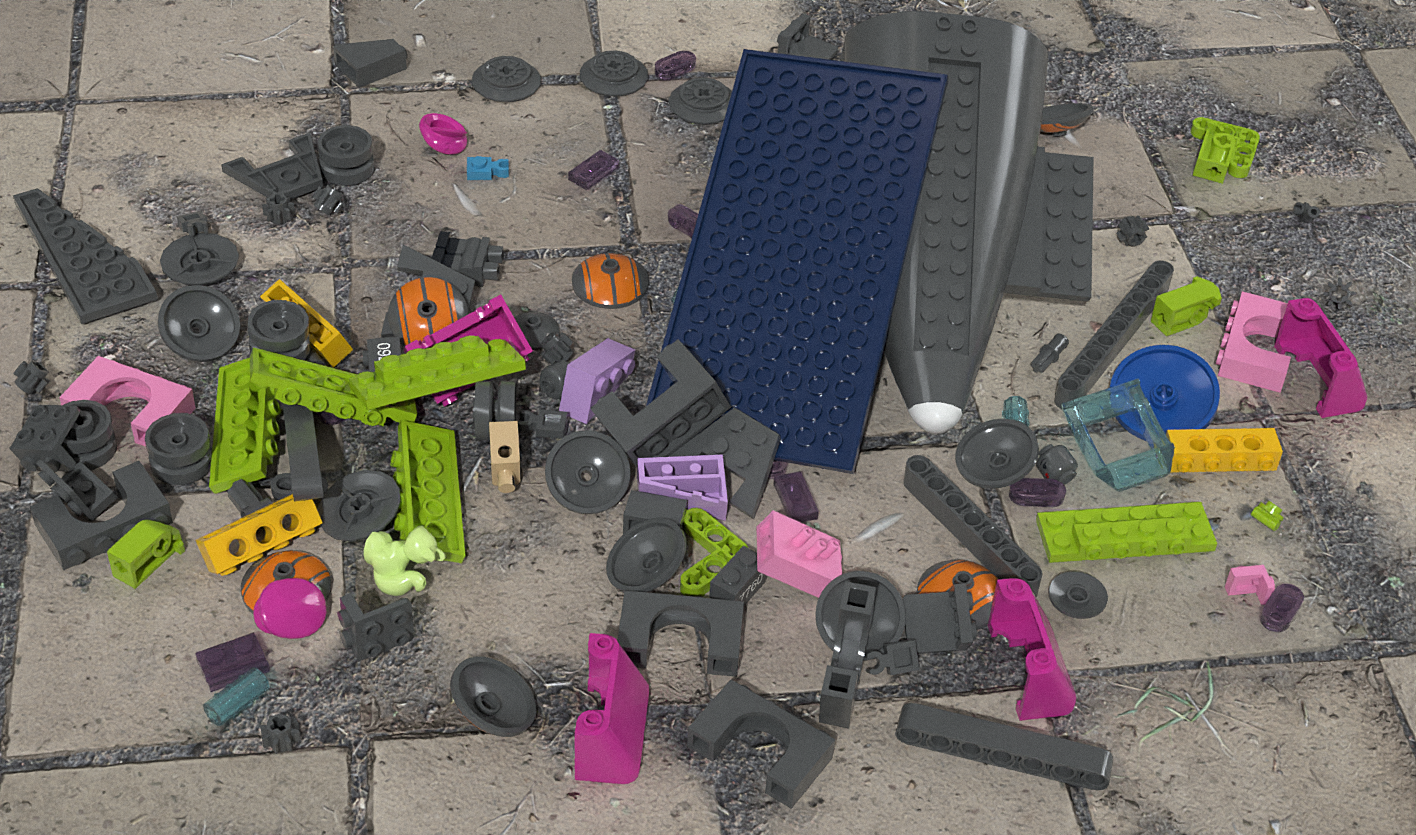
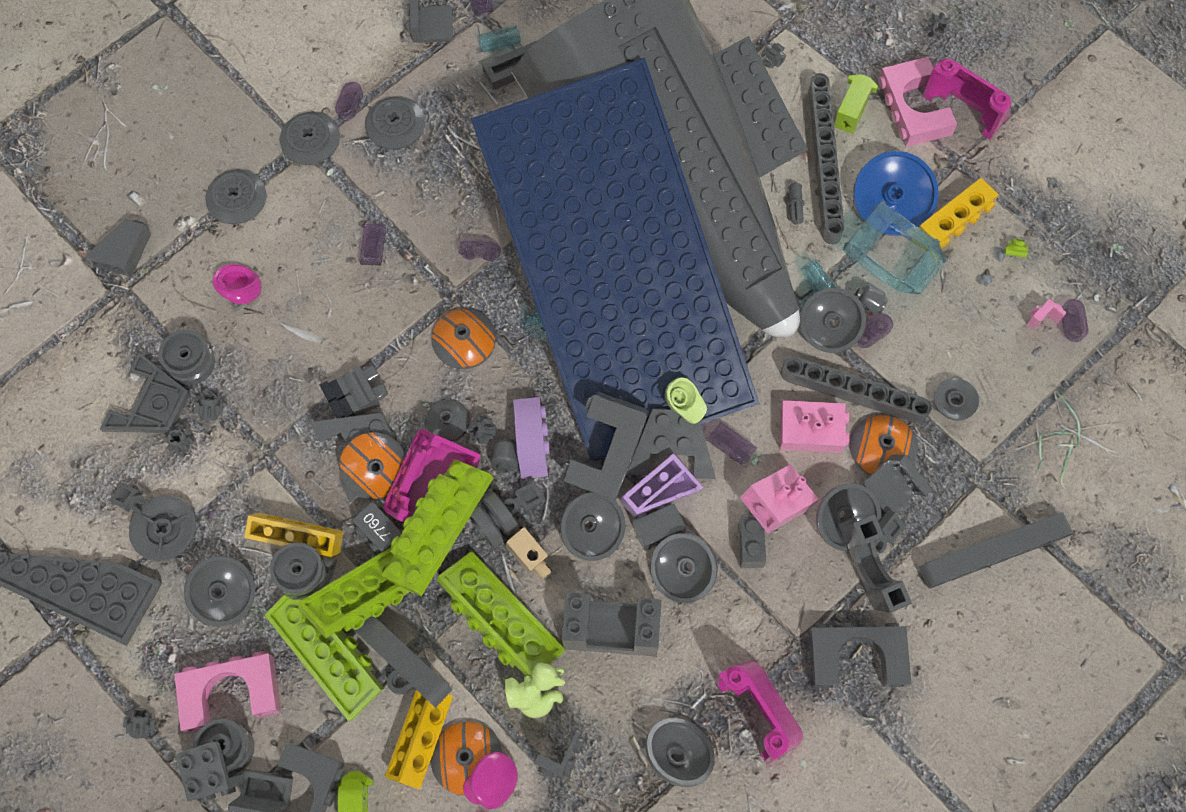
camera: 30 degrees left, 25 degrees up
dark grey wheel [145,413,212,485] -> none
dark grey piece [227,479,272,531] -> none
dark grey piece [318,470,400,542] -> none
dark azure plate [467,156,509,180] -> none
dark grey arch [617,590,744,677] -> none
lime beam [680,508,748,597] -> none
dark pink windscreen [988,578,1076,721] -> none
lime plate [1036,502,1217,563] -> none
none -> dark grey piece [562,592,662,657]
none -> yellowish green cap [665,378,707,424]
none -> bright pink piece [780,401,849,453]

